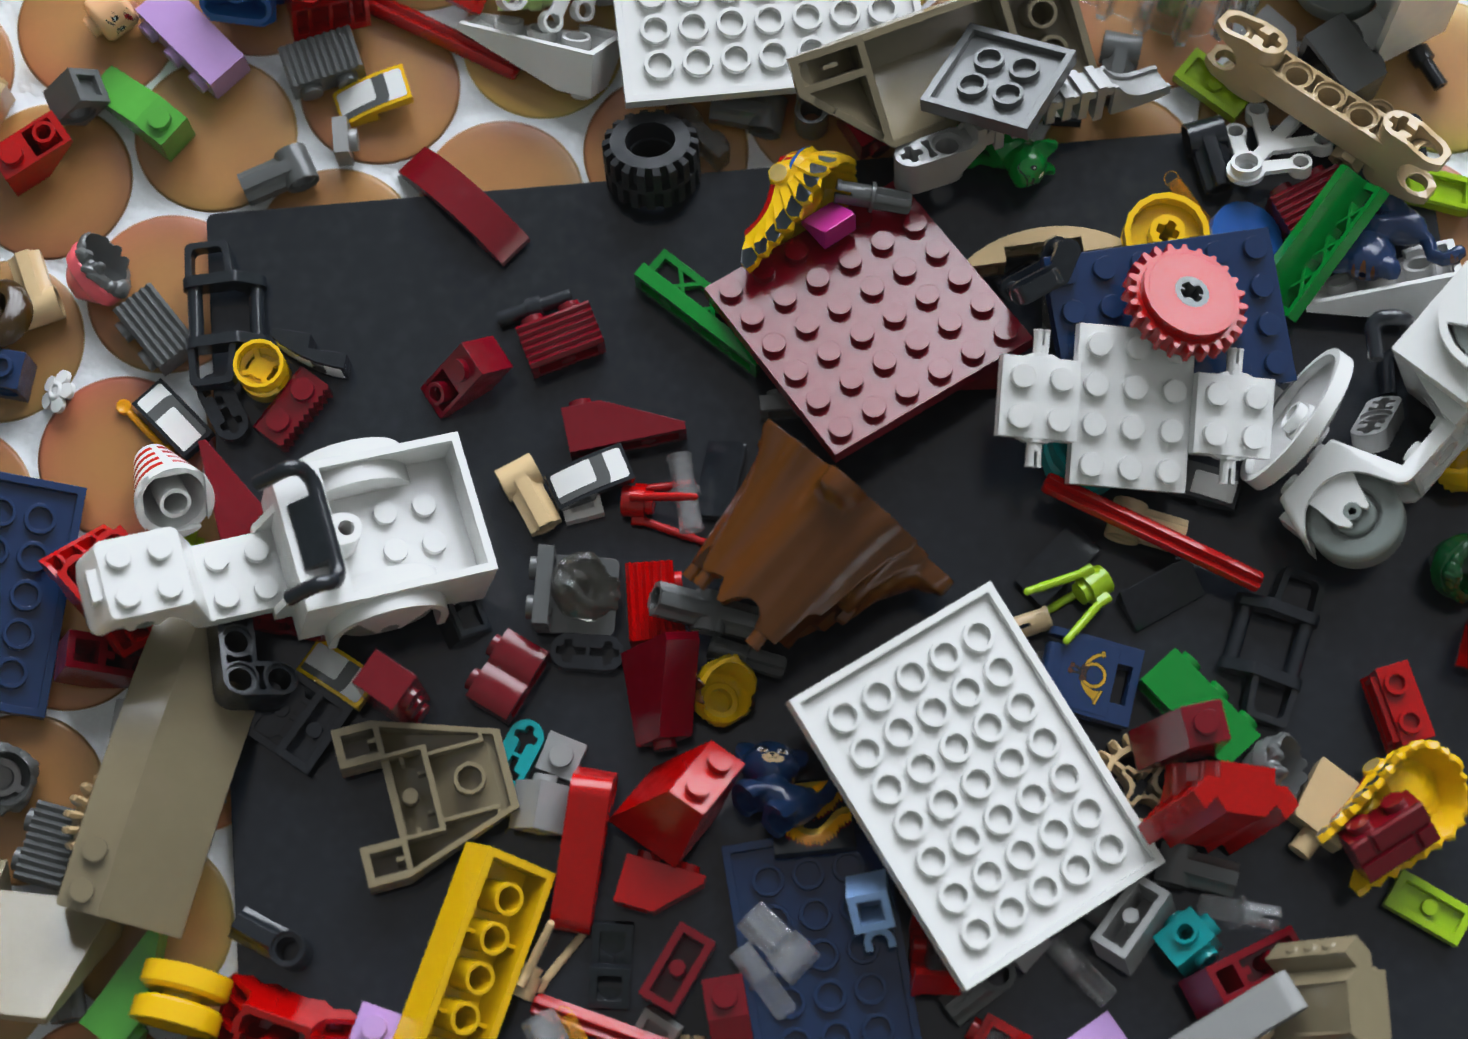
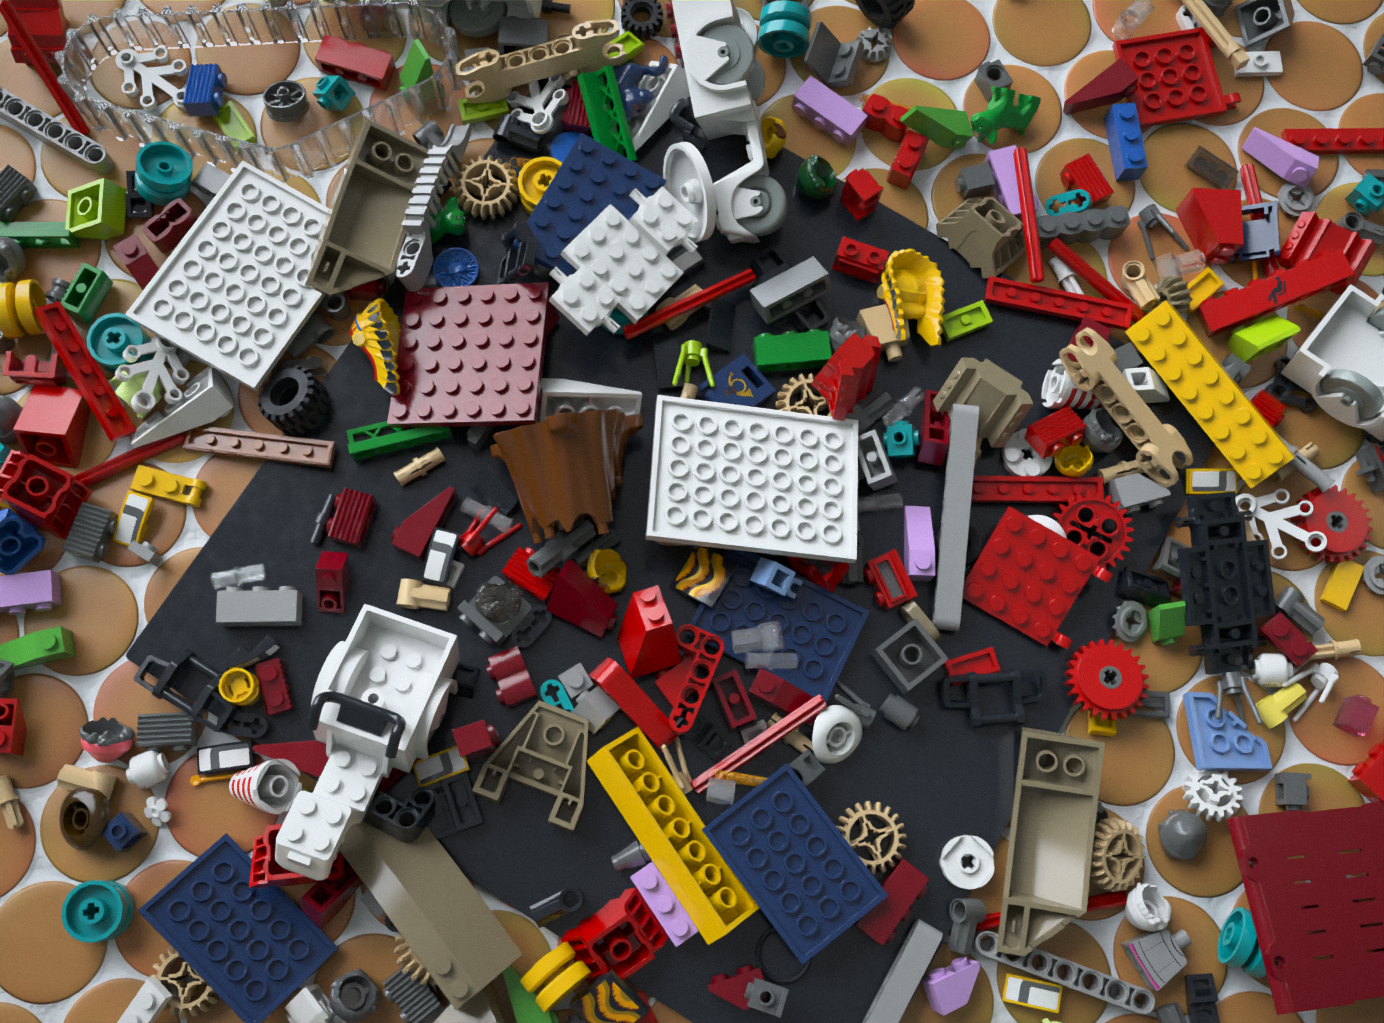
camera: 65 degrees left, 0 degrees up
dark grey piece [237,142,320,207] -> none
dark red slope [398,147,530,267] -> none
dark blue animal [731,741,839,838] -> none
dark pink slope [801,201,856,249] -> none
dark grey axle [833,179,912,215] -> none
dark grey plate [920,23,1077,140] -> none
tan slope [967,226,1122,277] -> none
gear [1121,244,1248,362] -> none
dark red slope [1127,698,1231,772] -> none
dark red brick [1336,789,1441,884] -> none
light grey beam [1350,396,1405,454] -> none
none -> white head [126,751,170,789]
none -> yellow plate [130,465,208,508]
none -> tile [183,426,337,468]
none -> clear axle [211,564,266,590]
none -> light grey brick [216,586,303,627]
none -> tan pin [394,447,446,486]
none -> blue wheel [433,247,479,287]
none -> tan gear [454,155,519,220]
none -> white wedge [537,378,642,423]
none -> dark grey cone [611,839,652,872]
none -> red beam [668,624,724,735]
none -> brick [750,256,831,324]

